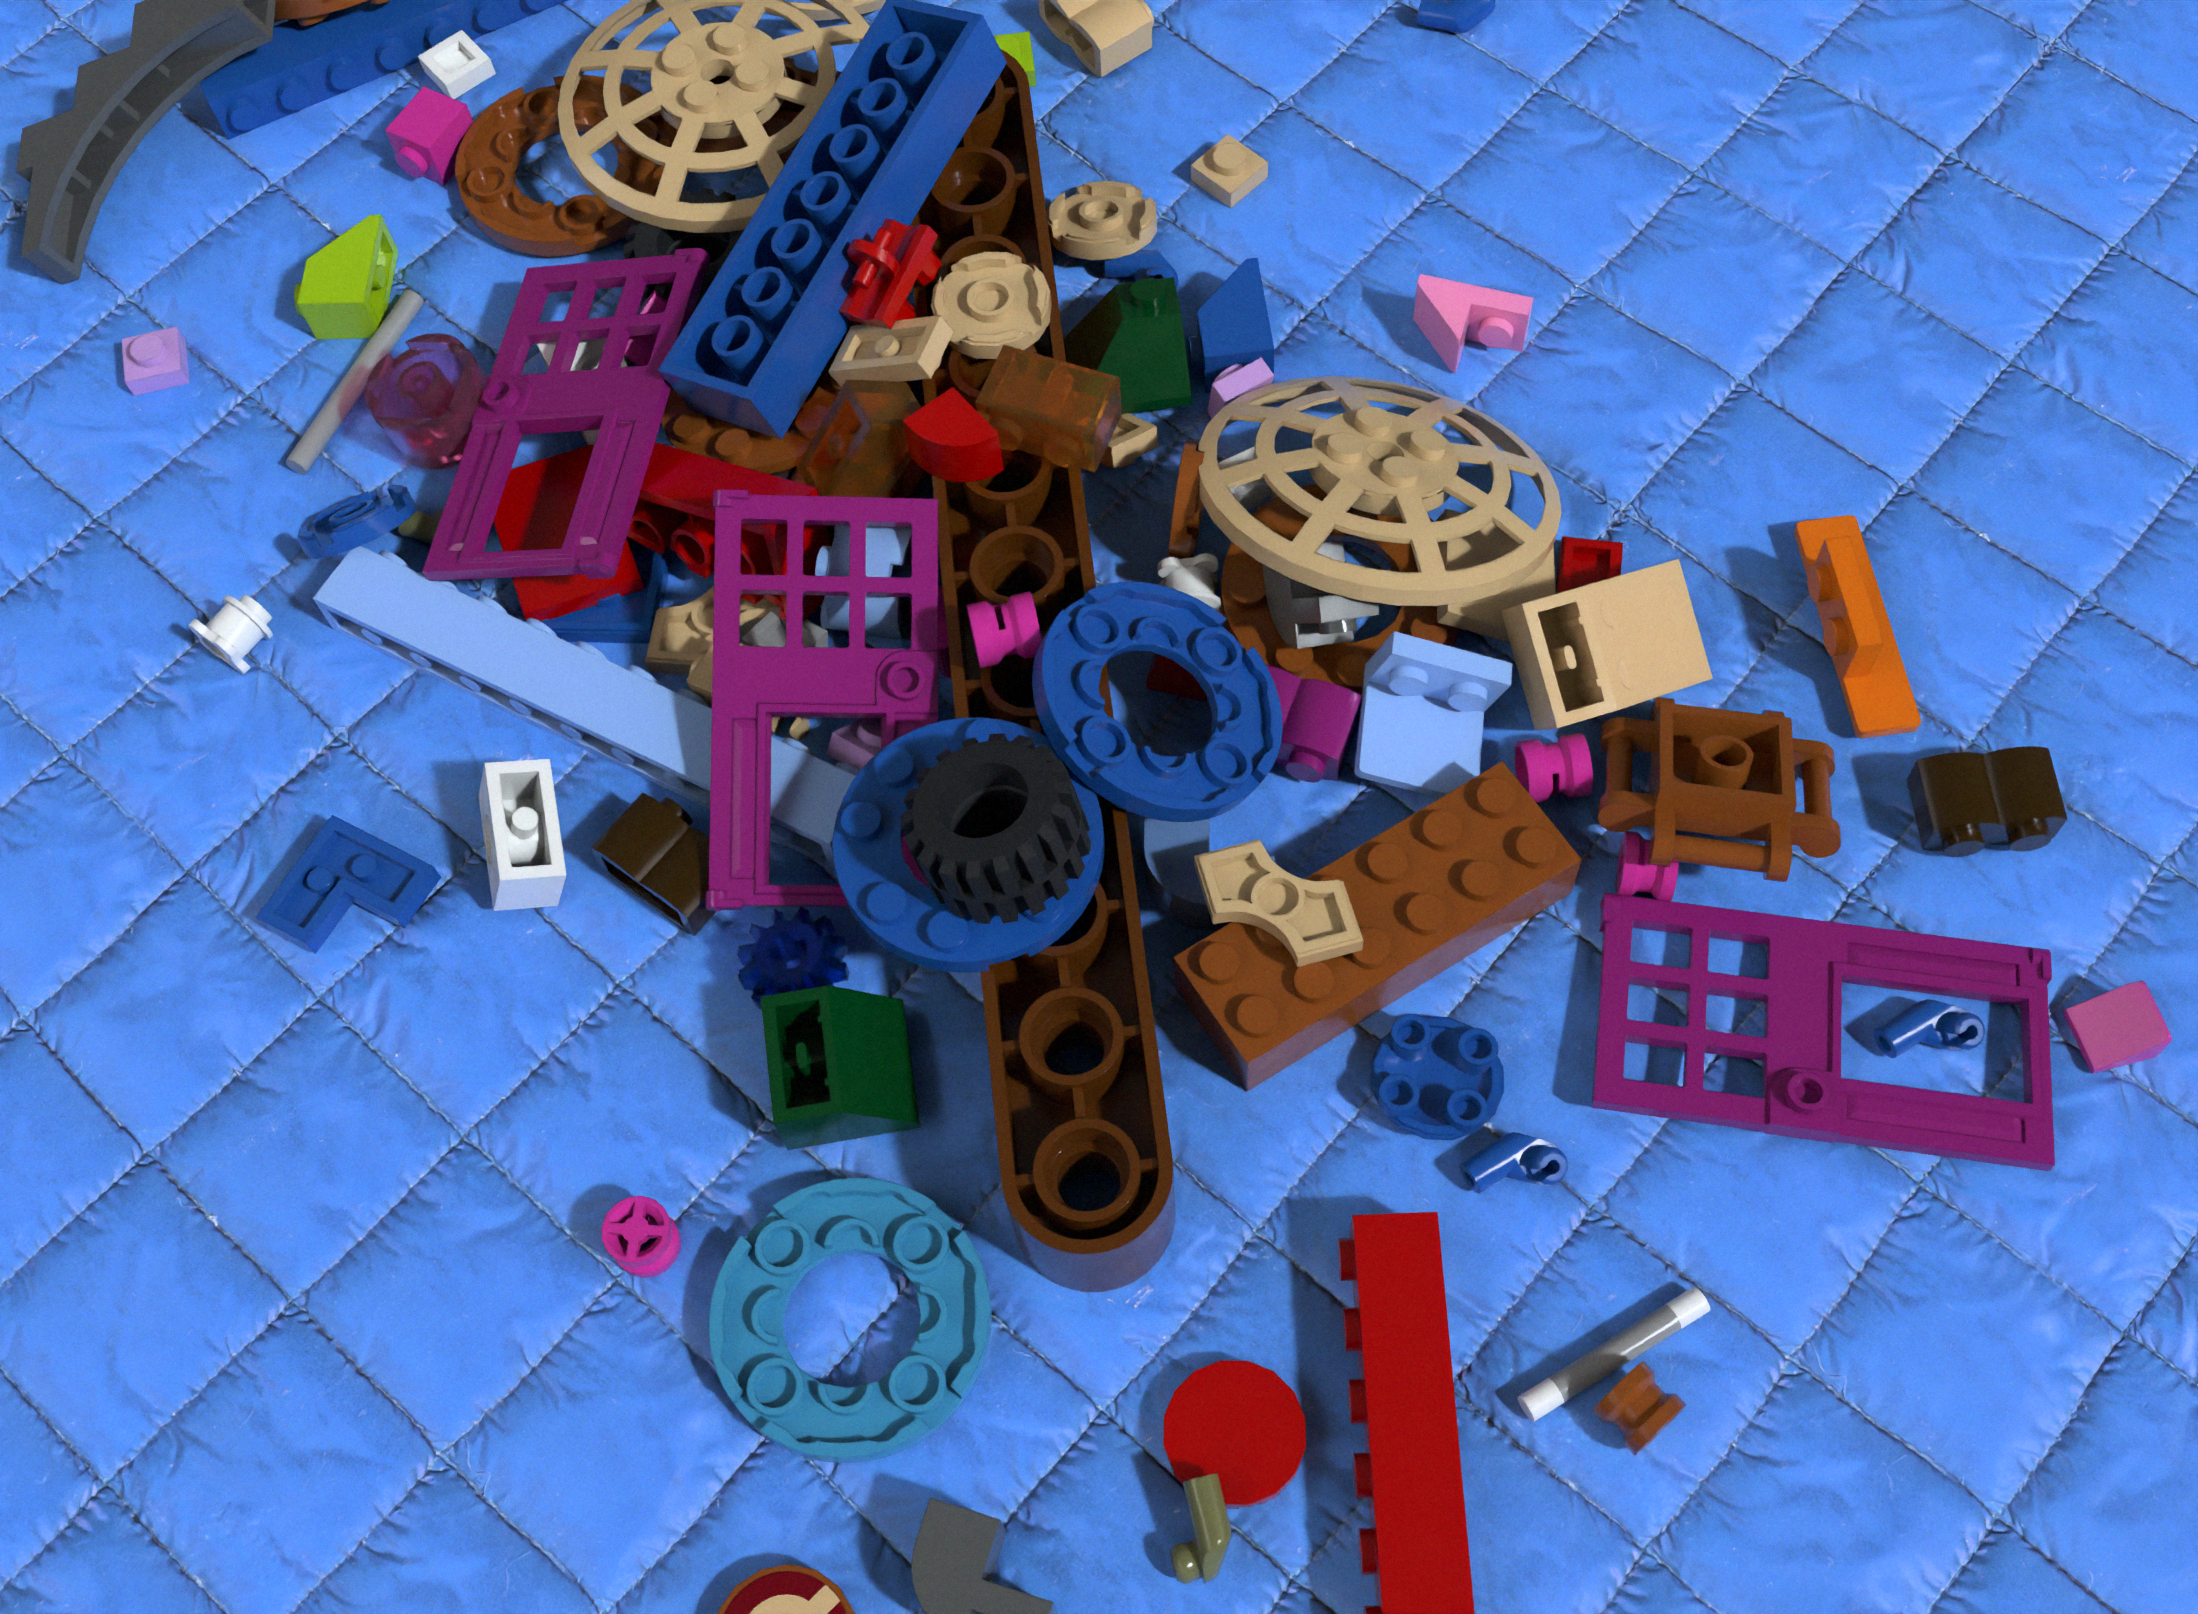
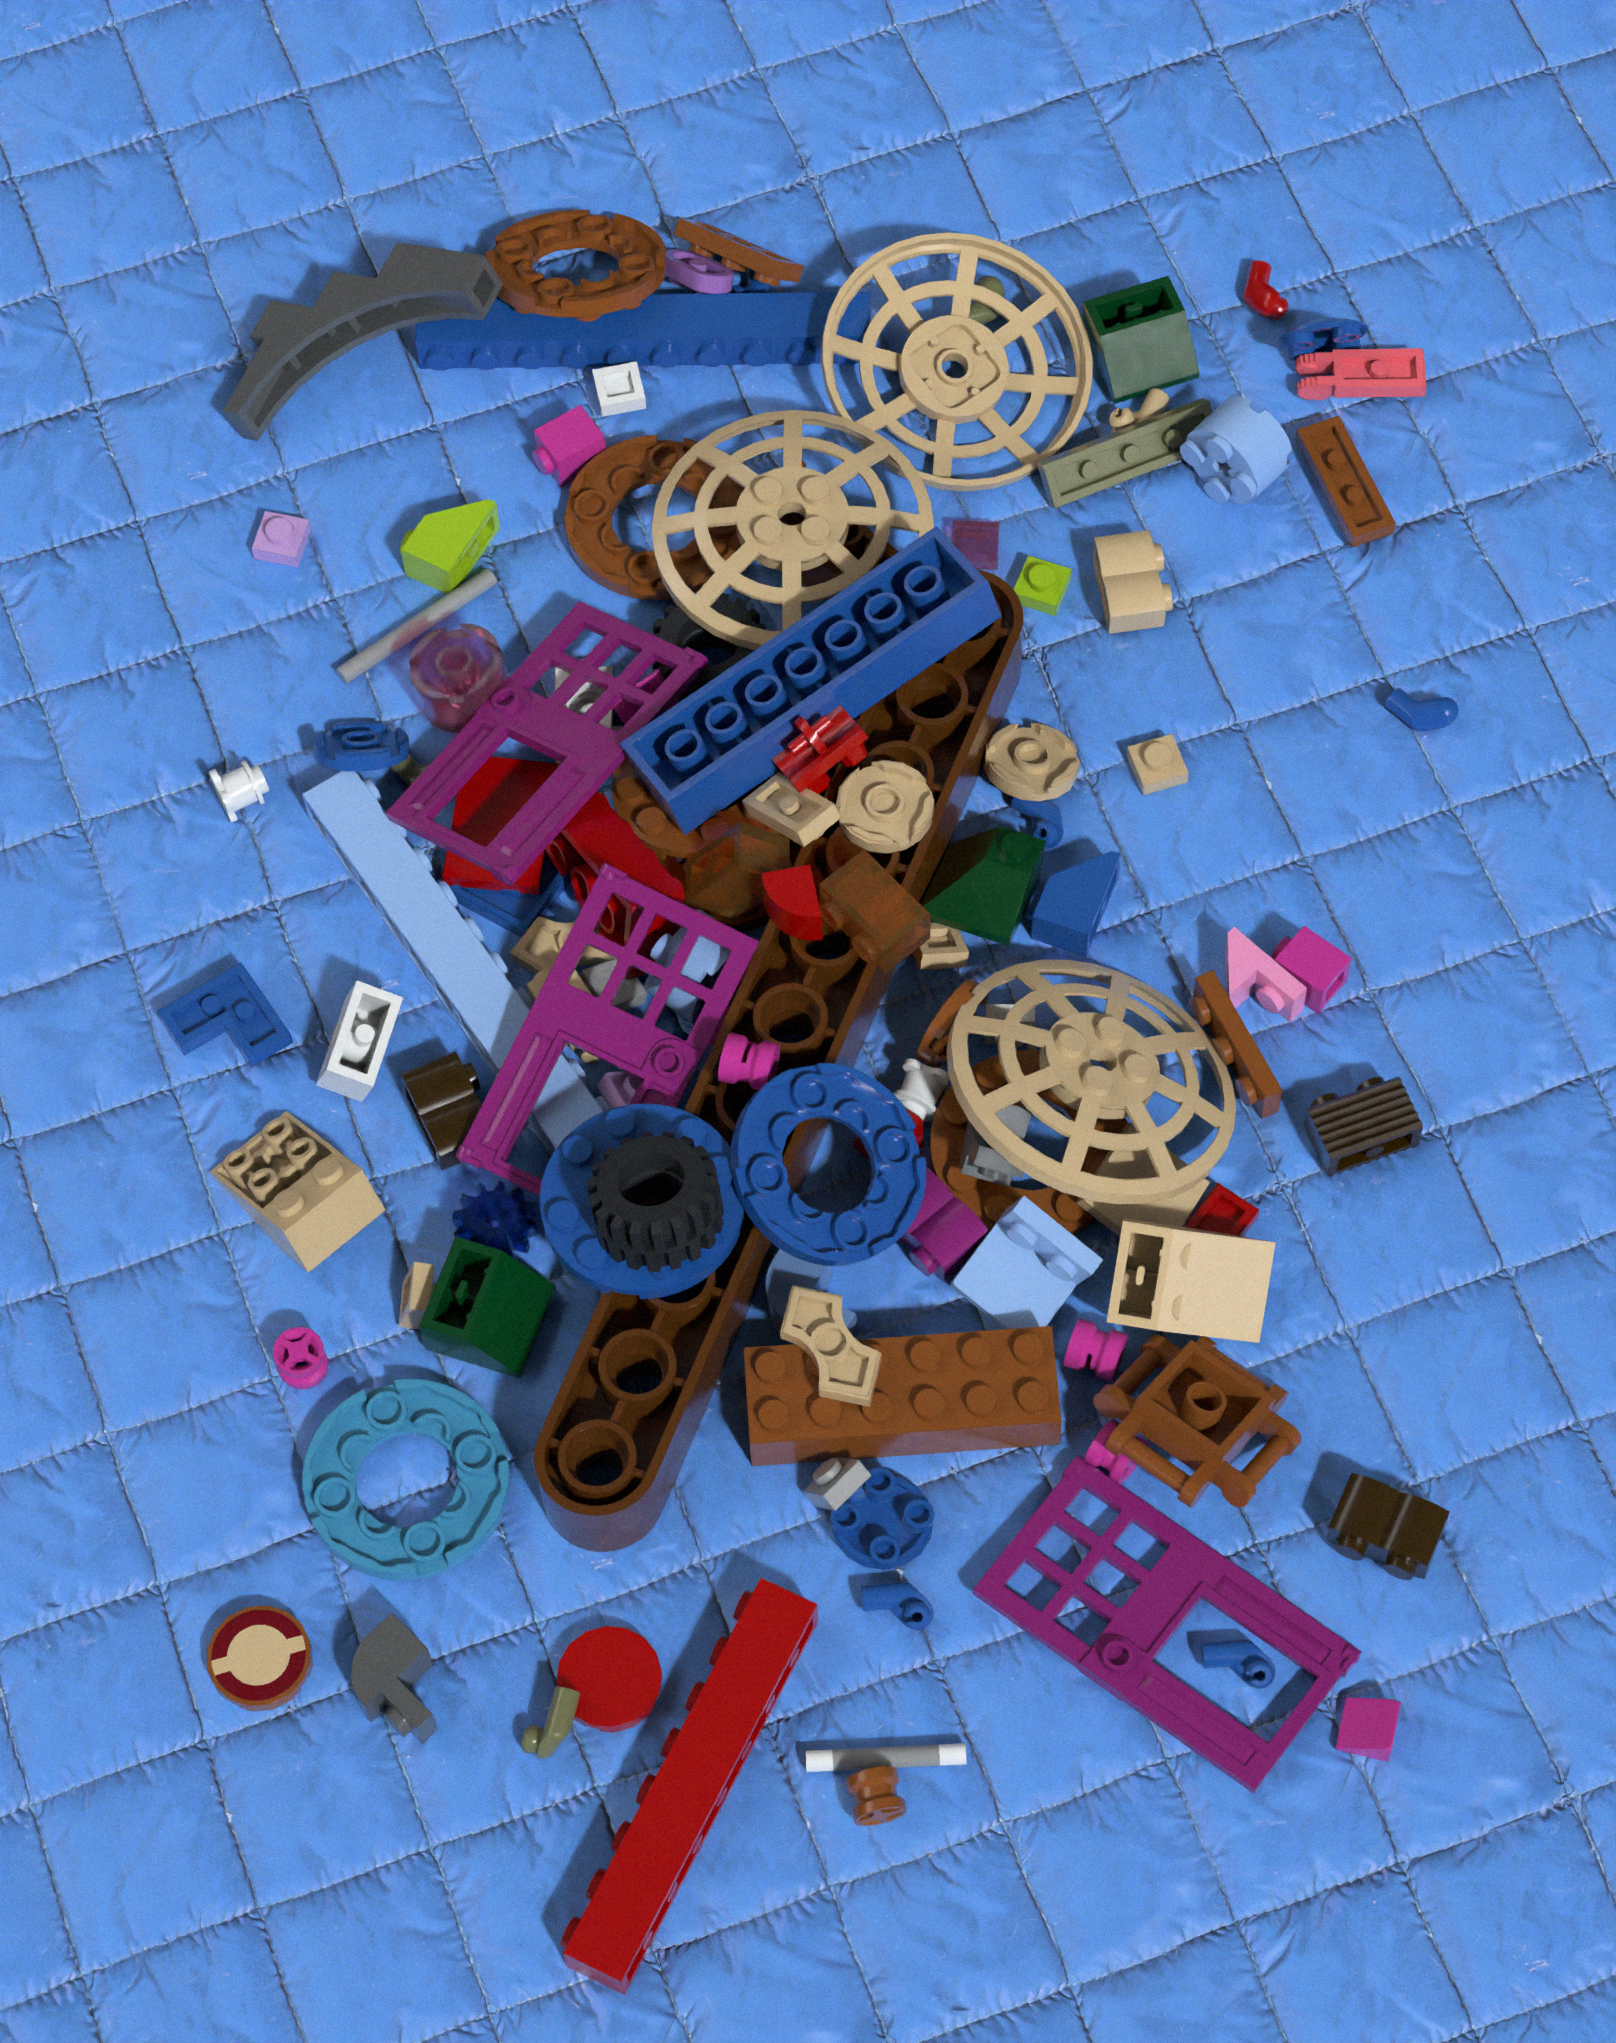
camera: 25 degrees right, 0 degrees up
lavender plate [1207,357,1274,418] -> none
orange bracket [1794,515,1921,739] -> none
none -> tan slope [210,1111,386,1273]
none -> tan plate [398,1261,436,1330]
none -> light grey plate [803,1457,872,1511]
none -> dark orange plate [1190,970,1282,1119]
none -> dark pink brick [1271,926,1352,1014]
none -> dark brown brick [1303,1076,1423,1177]

